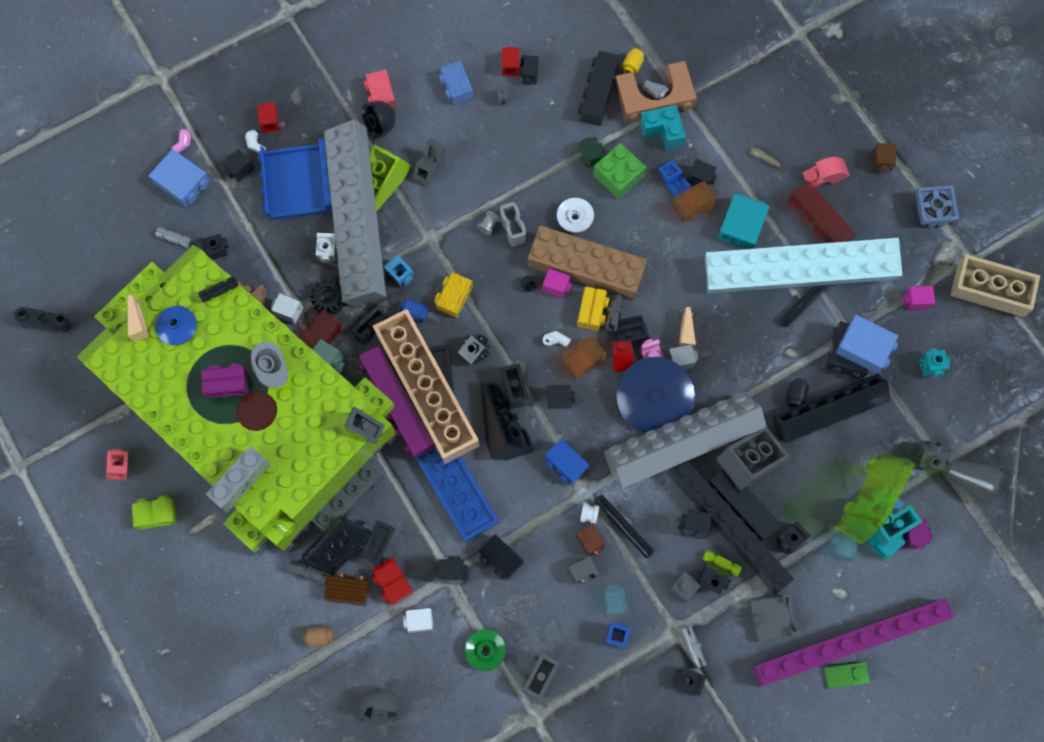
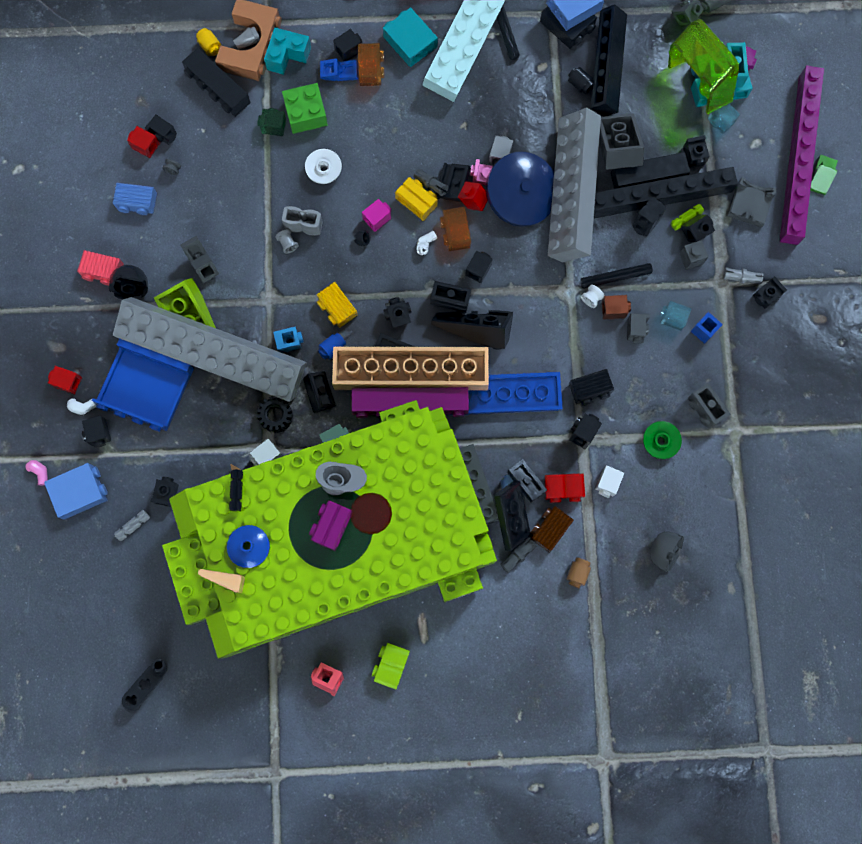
camera: 65 degrees left, 5 degrees up
light grey brick [206,446,271,513] -> none
clear red brick [300,310,344,350] -> none
white brick [316,233,337,263] -> none
dark grey slope [344,407,385,444] -> none
medium nougat brick [528,226,647,301] -> none
blue brick [545,438,590,486] -> none
light nougat slope [678,307,696,350] -> none

